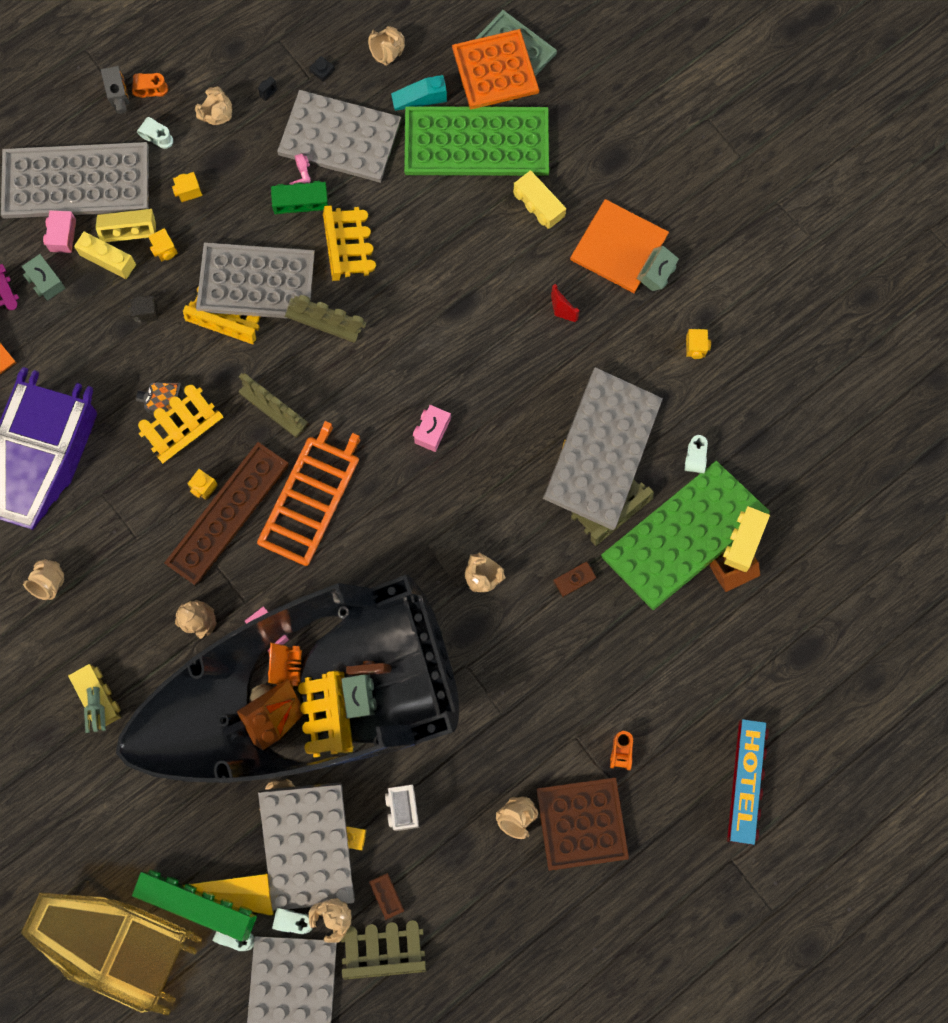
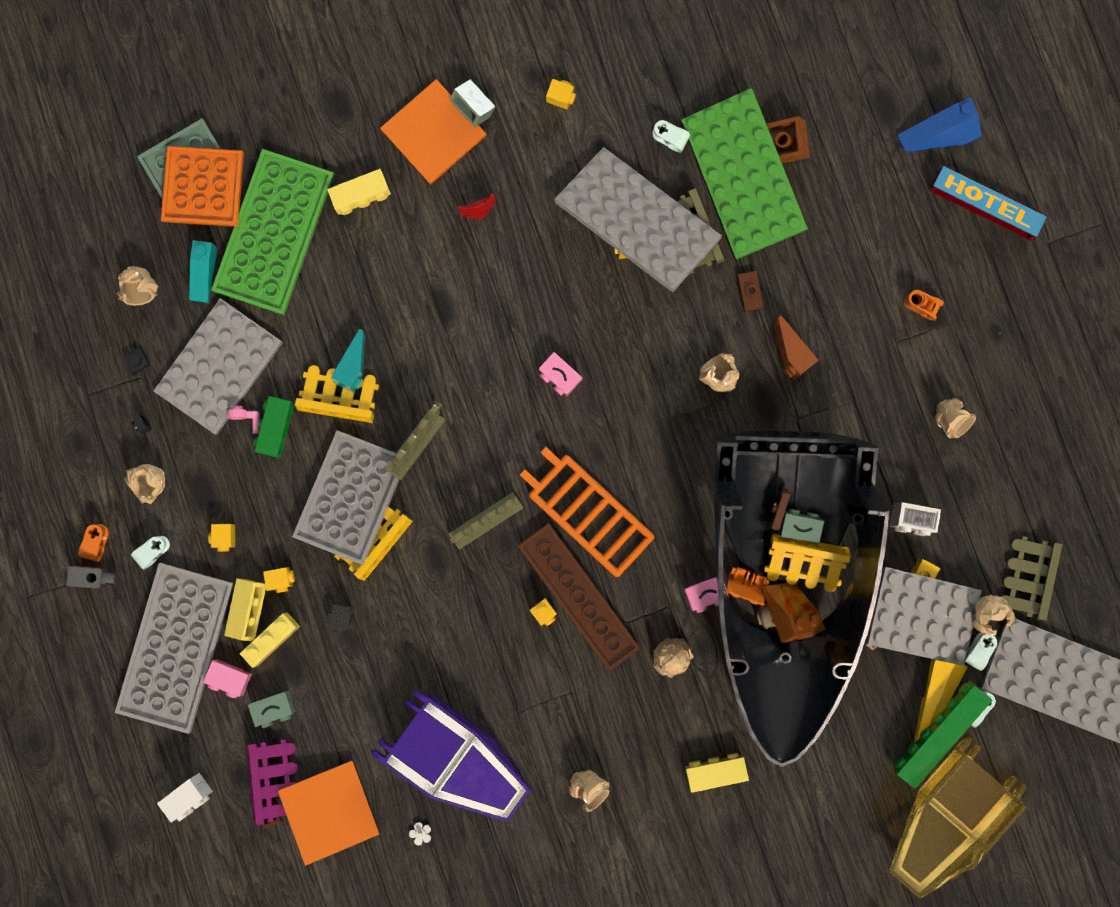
camera: 65 degrees left, 10 degrees up
sand green arm [84,687,106,733] -> none
torso [136,383,184,423] -> none
yellow fence [138,385,223,464] -> none
reddish brown plate [369,873,405,920] -> none
reddish brown plate [536,778,629,871] -> none
light yellow brick [723,506,770,572] -> none
none -> teal slope [331,329,365,393]
none -> dark orange slope [773,316,818,380]
none -> blue wedge [897,97,982,152]

